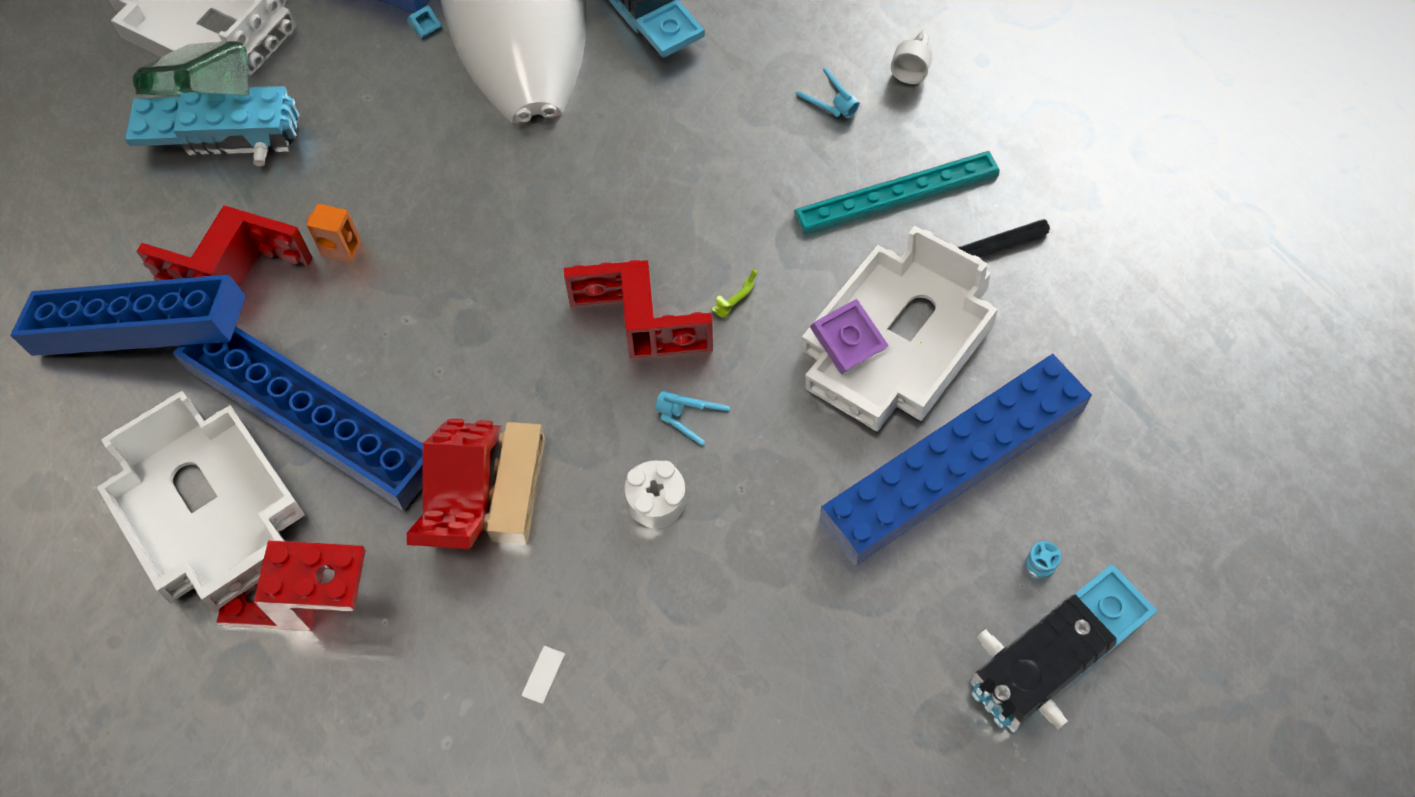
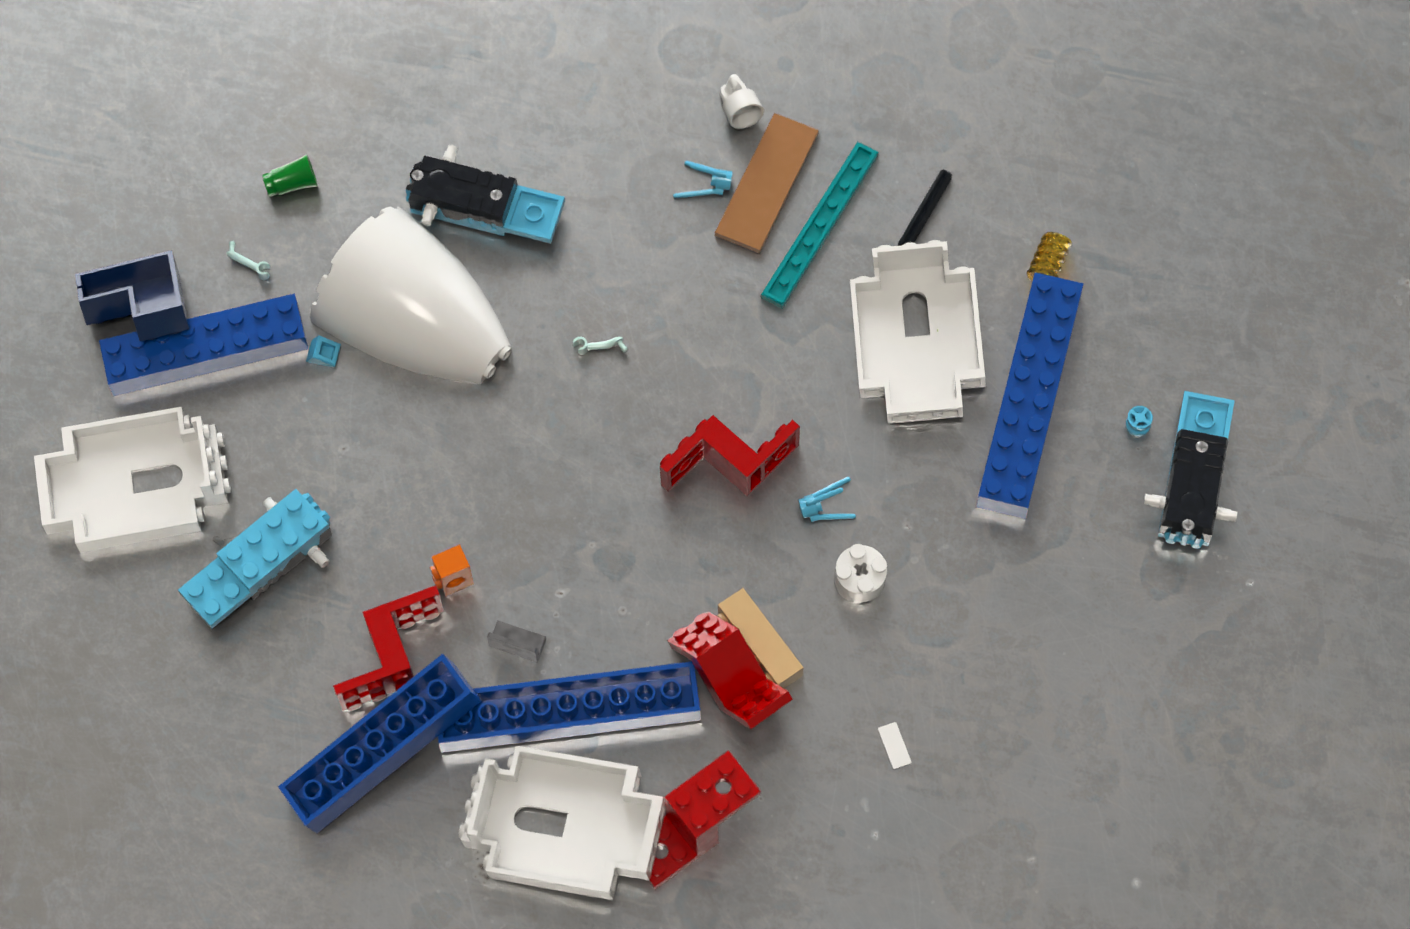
camera: 40 degrees left, 5 degrees up
clear green windscreen [133,41,249,96] -> none
lime piece [711,269,758,318] -> none
medium lavender plate [810,299,889,375] -> none
none -> flat silver panel [487,620,546,663]
none -> light aqua piece [573,337,628,355]
none -> medium nougat tile [715,113,819,254]
none -> clear yellow piece [1027,232,1073,281]

